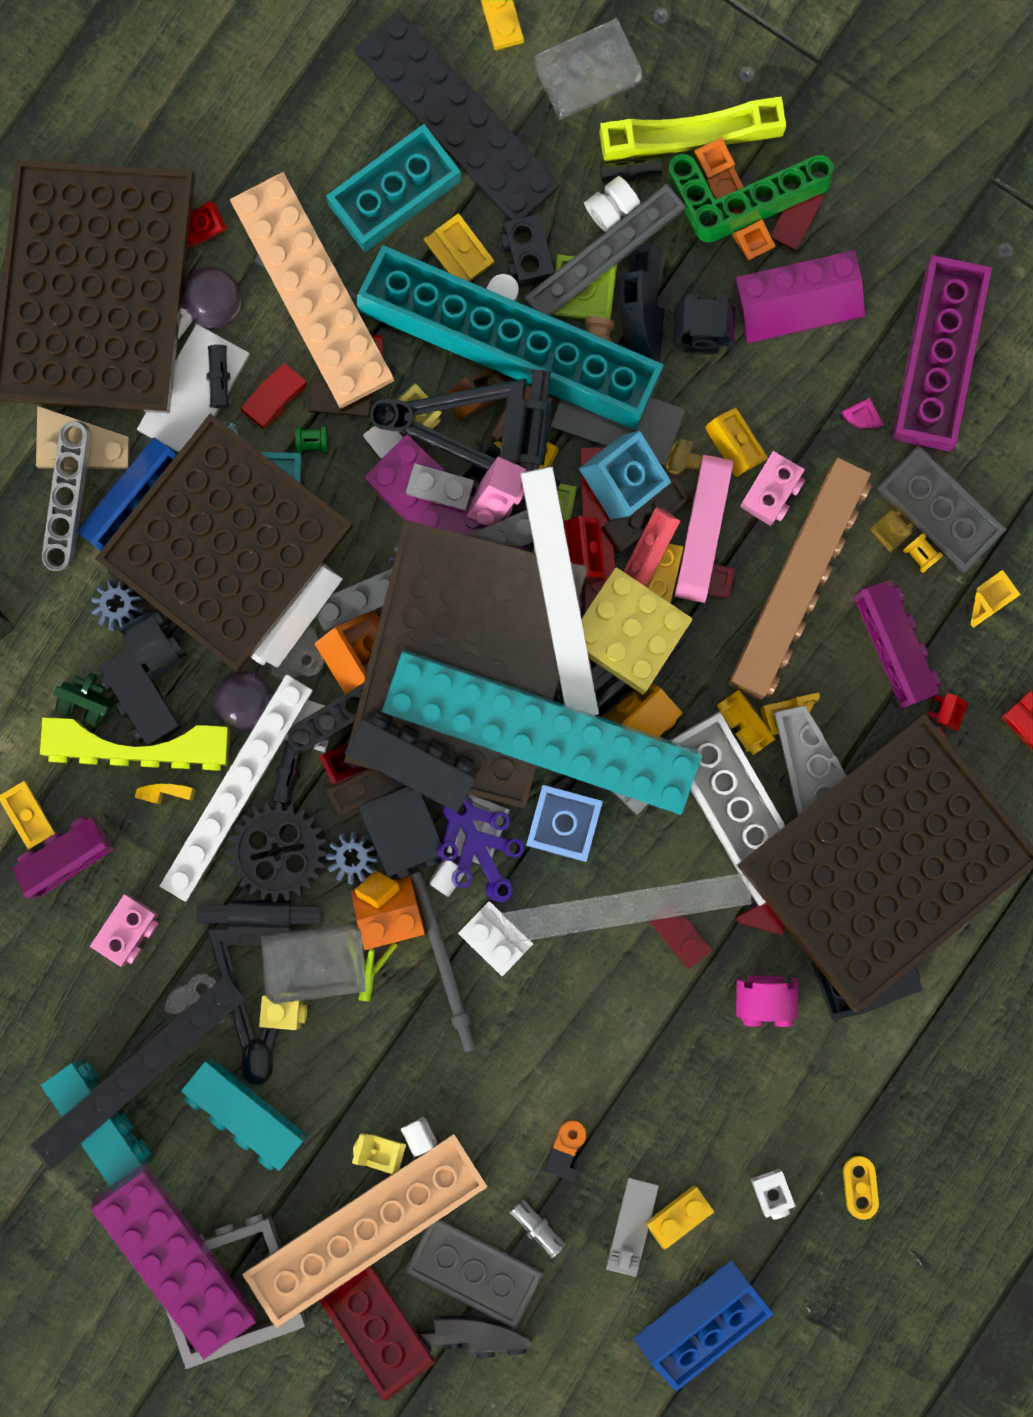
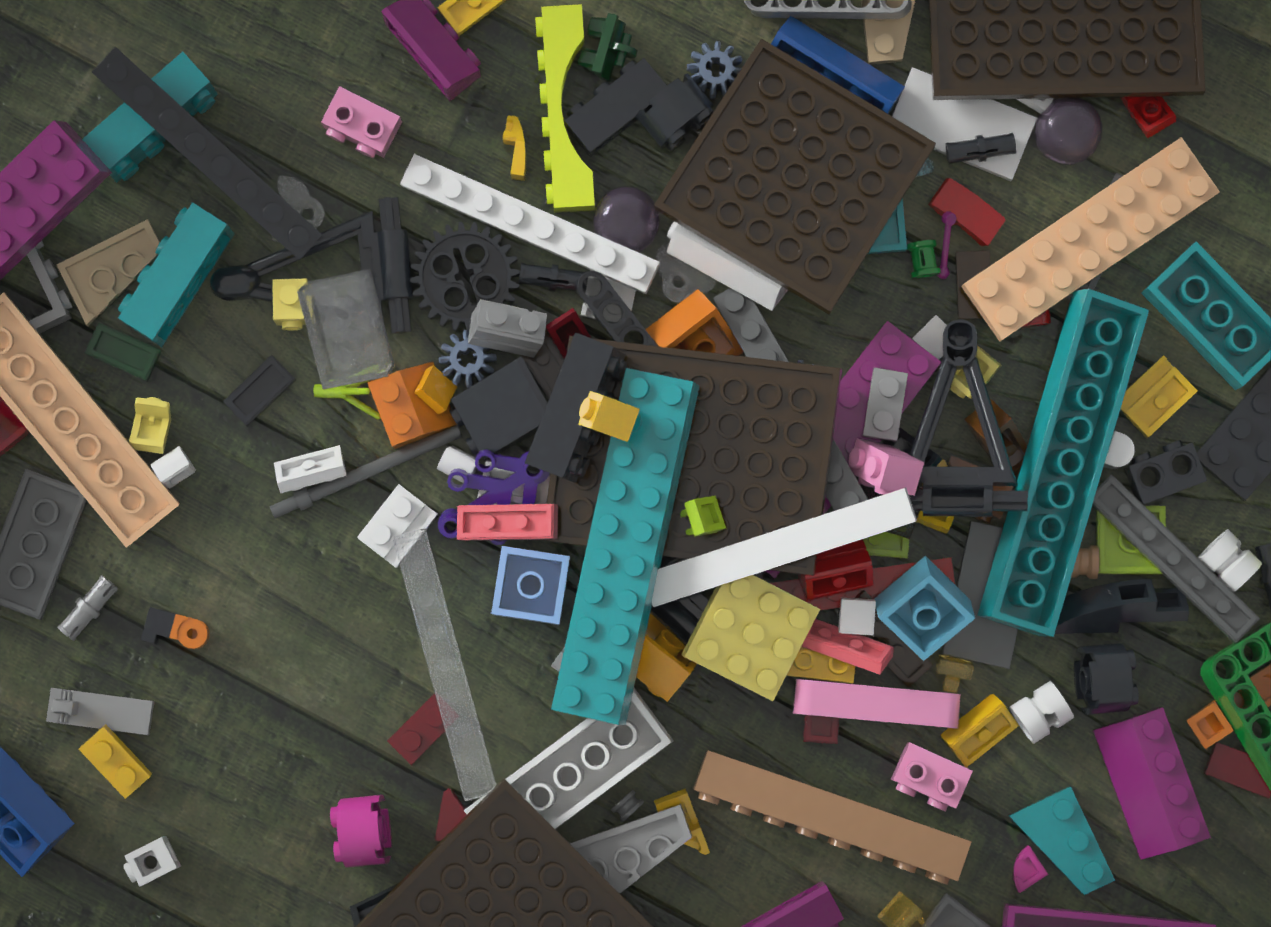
camera: 80 degrees right, 0 degrees up
yellow hinge [717,690,775,755] -> none
none -> tan wing [57,219,160,326]
none -> dark green tile [85,322,162,382]
none -> black tile [223,355,296,427]
none -> white plate [274,445,347,493]
none -> coral tile [457,504,558,541]
none -> light grey brick [468,299,547,358]
none -> yellow brick [578,391,640,442]
none -> dark grey bush [611,789,644,822]
none -> lime tile [680,495,726,536]
none -> white tile [838,597,876,635]
none -> magenta hinge [937,211,956,279]
none -> teal wing [1008,787,1115,895]
none -> white wheel [1009,681,1074,744]

